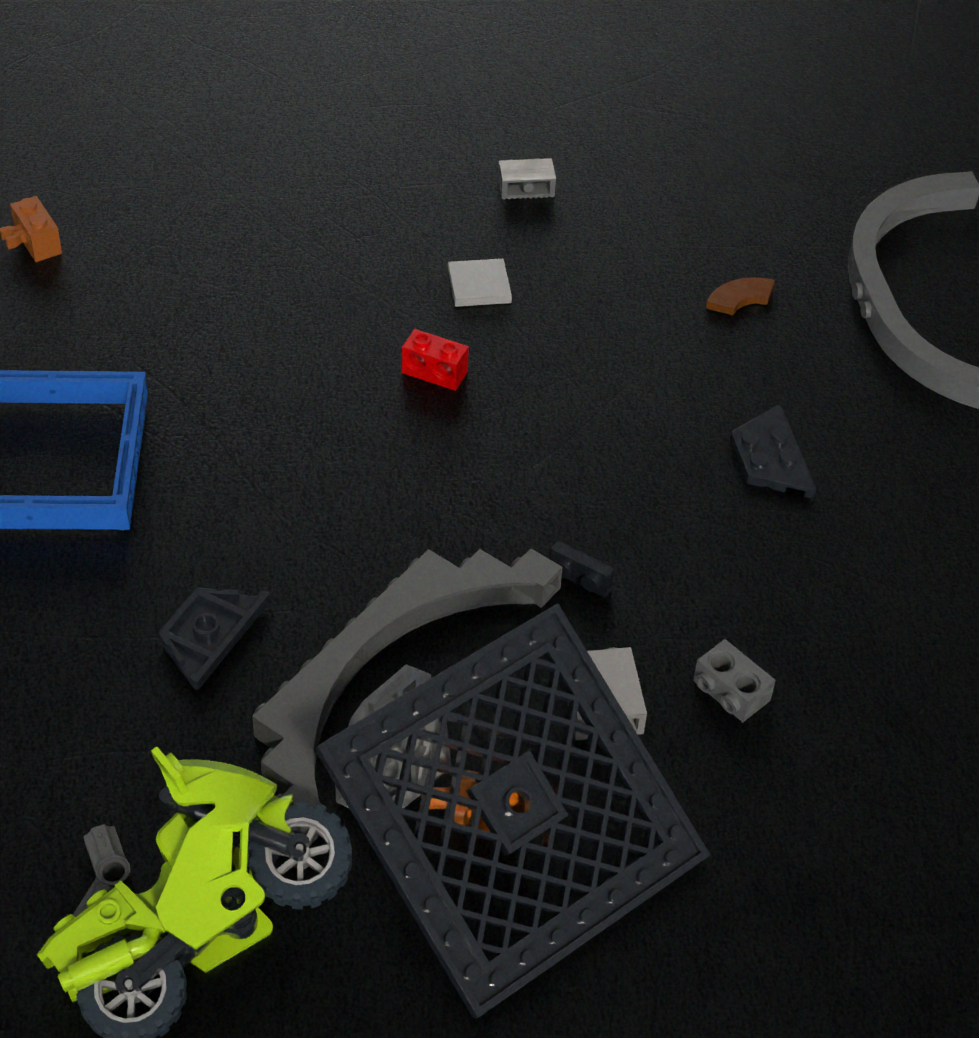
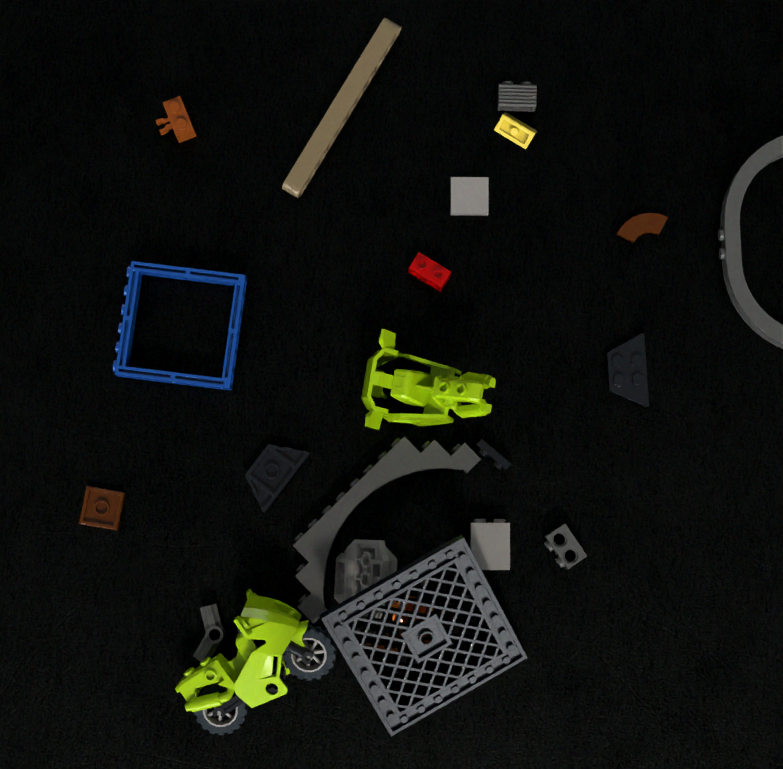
camera: 10 degrees right, 35 degrees up
none -> dark tan beam [282,18,402,198]
none -> lime piece [361,329,496,430]
none -> light yellow slope [494,112,537,149]

